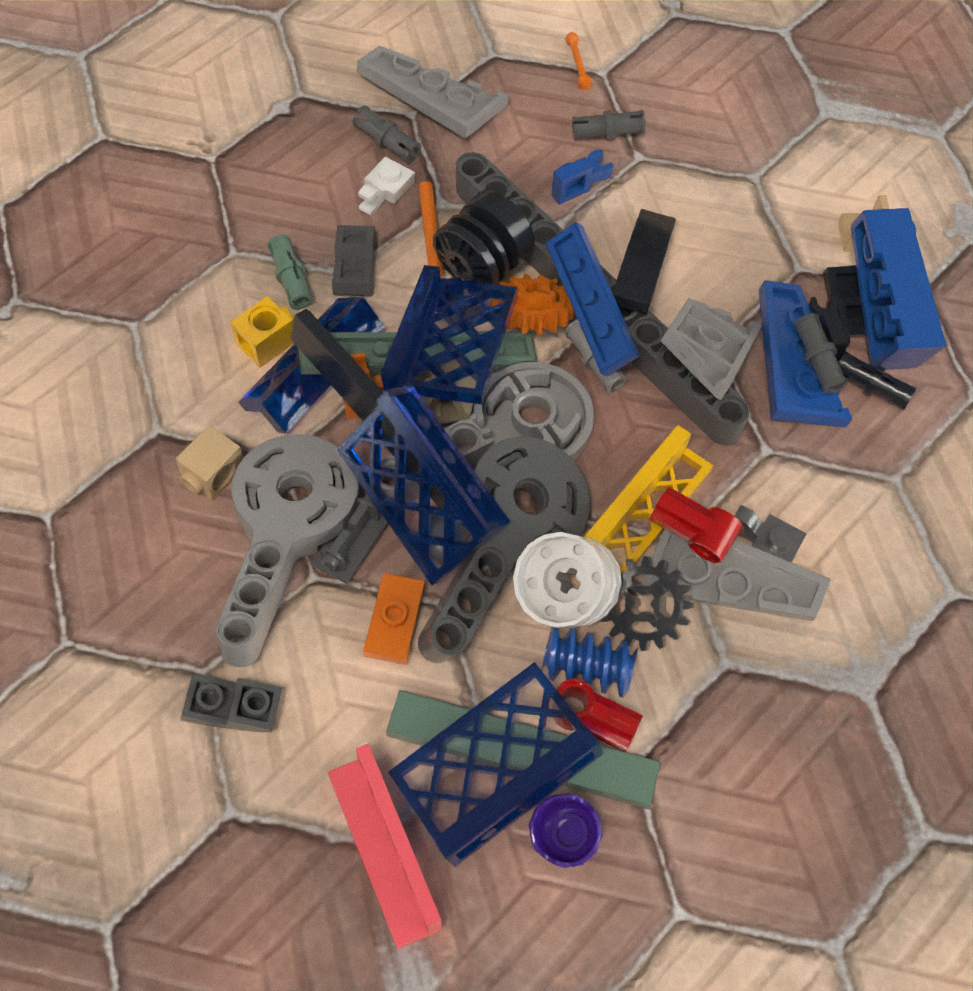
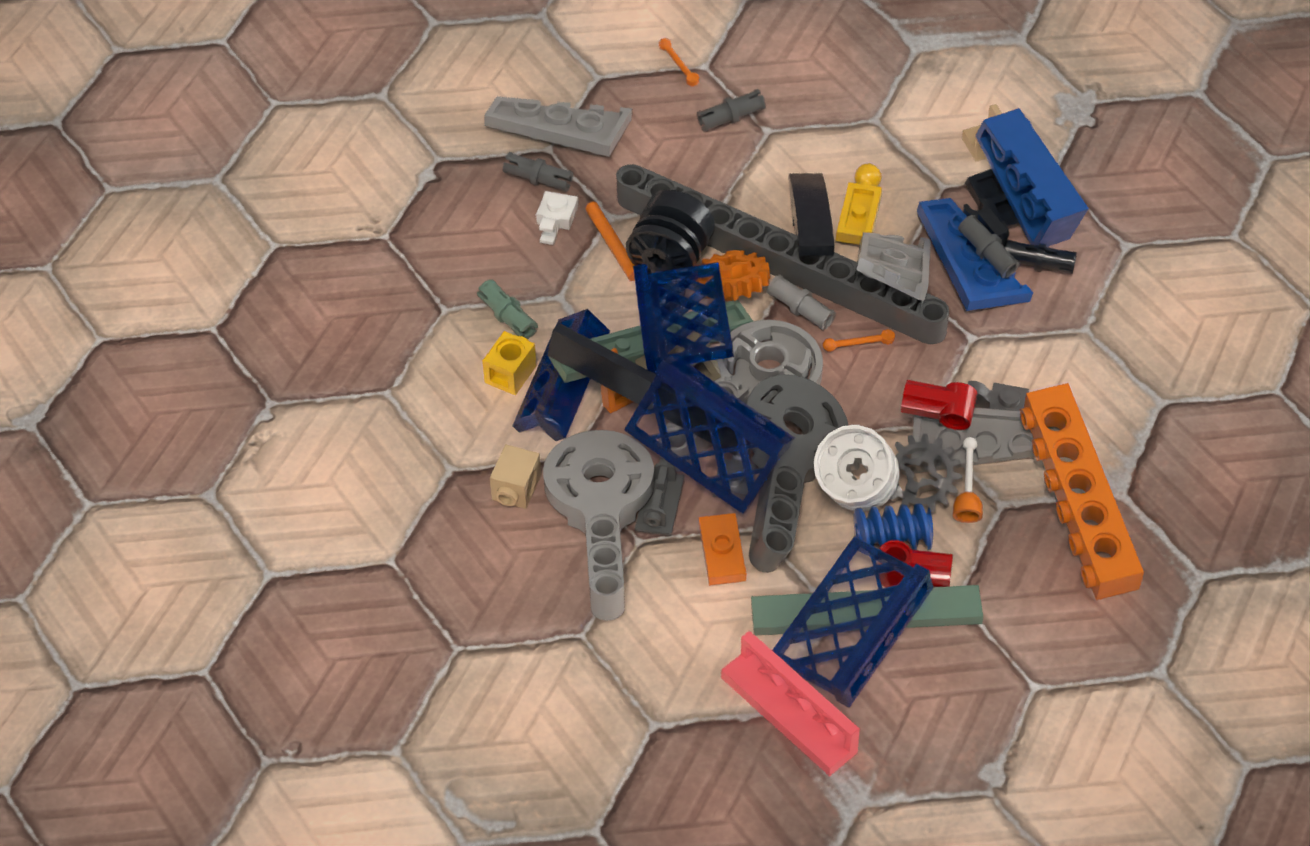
camera: 15 degrees left, 10 degrees down
dark grey slope [180,673,282,733] -> none
dark grey slope [332,225,375,295] -> none
dark purple hair [529,793,603,868] -> none
blue tile [546,222,640,376] -> none
blue plate [551,150,614,205] -> none
yellow fence [584,425,714,572] -> none
none -> orange hinge [823,329,895,352]
none -> yellow plate [836,163,882,245]
none -> orange hinge [953,437,983,523]
none -> orange brick [1020,383,1144,600]

